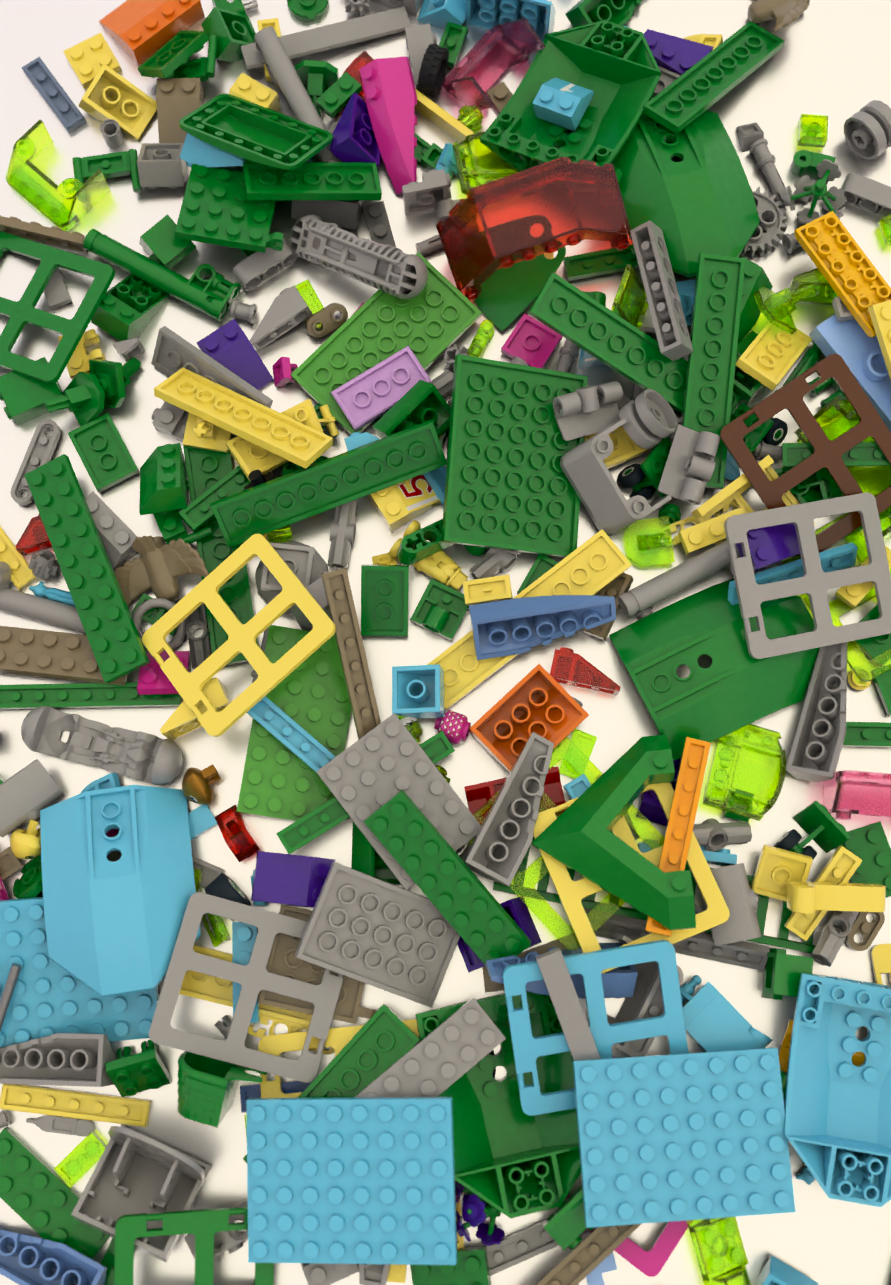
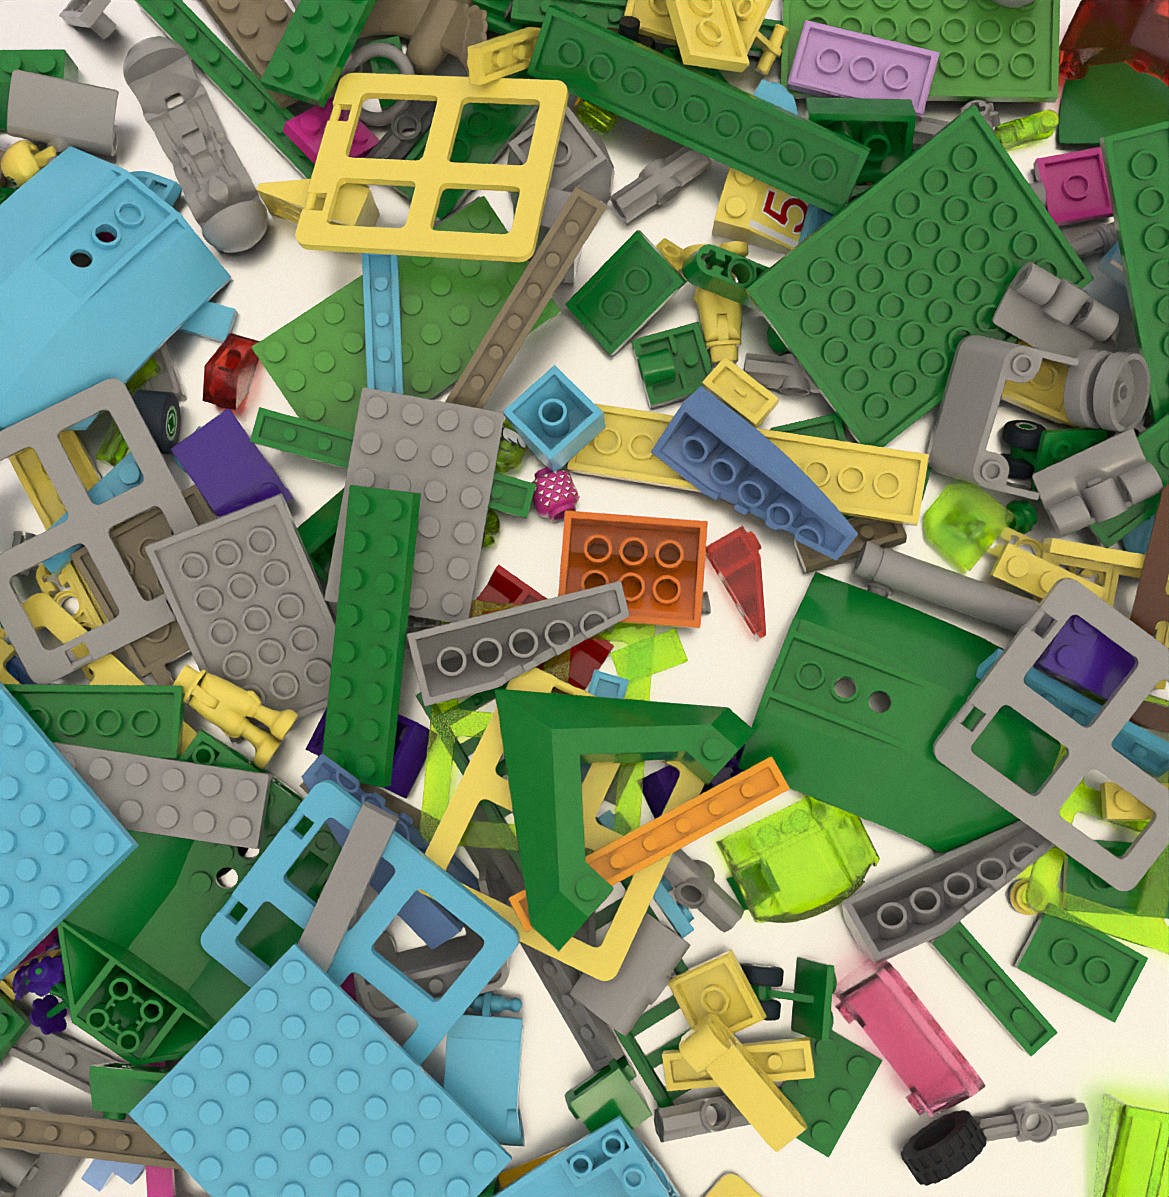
camera: 50 degrees right, 5 degrees up
pearl gold piece [182,764,221,805] -> none
dark tan plate [845,912,885,951] -> none
none -> light yellow piece [172,664,299,770]
none -> light yellow plate [467,27,541,85]

